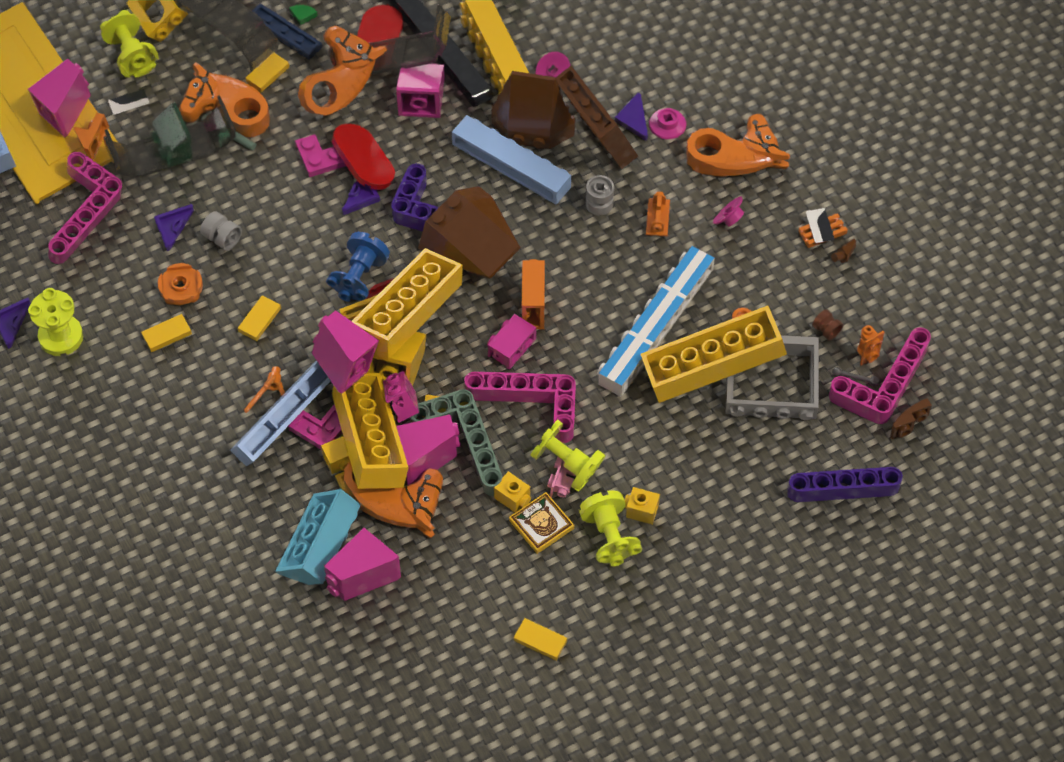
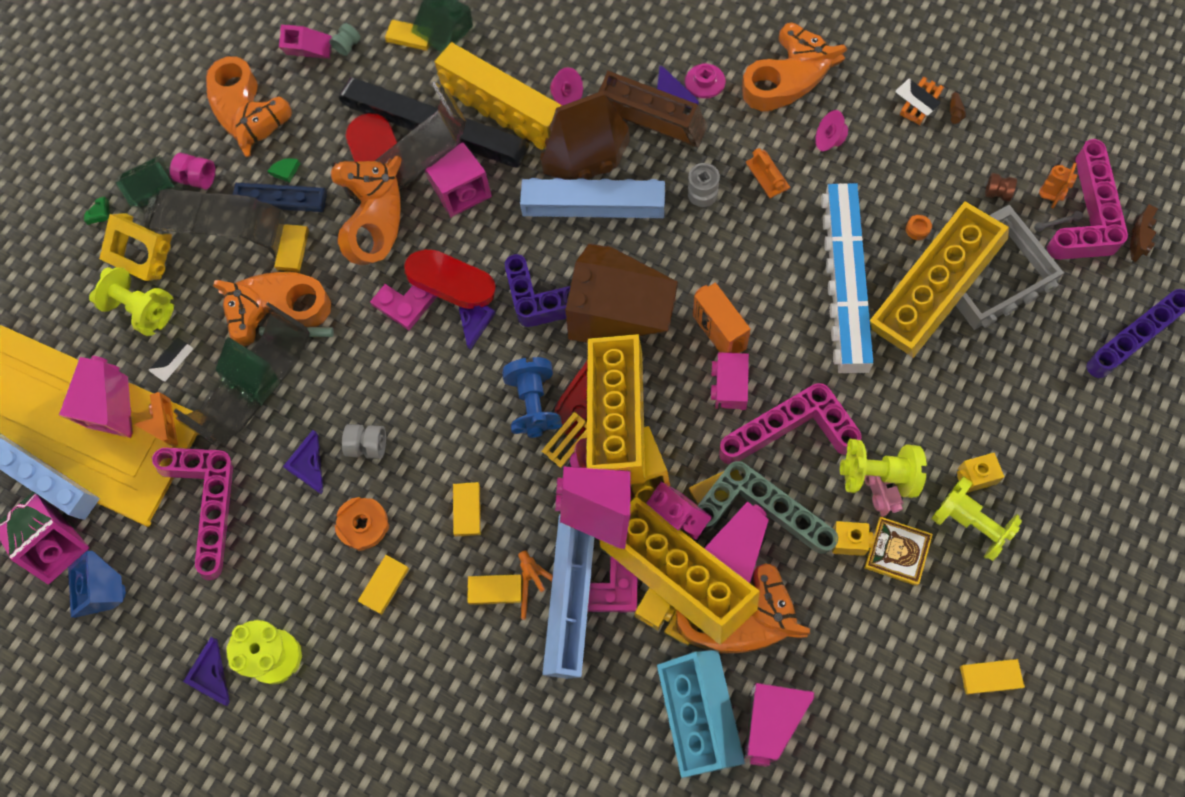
camera: 25 degrees left, 10 degrees up
none -> yellow tile [468,575,522,605]

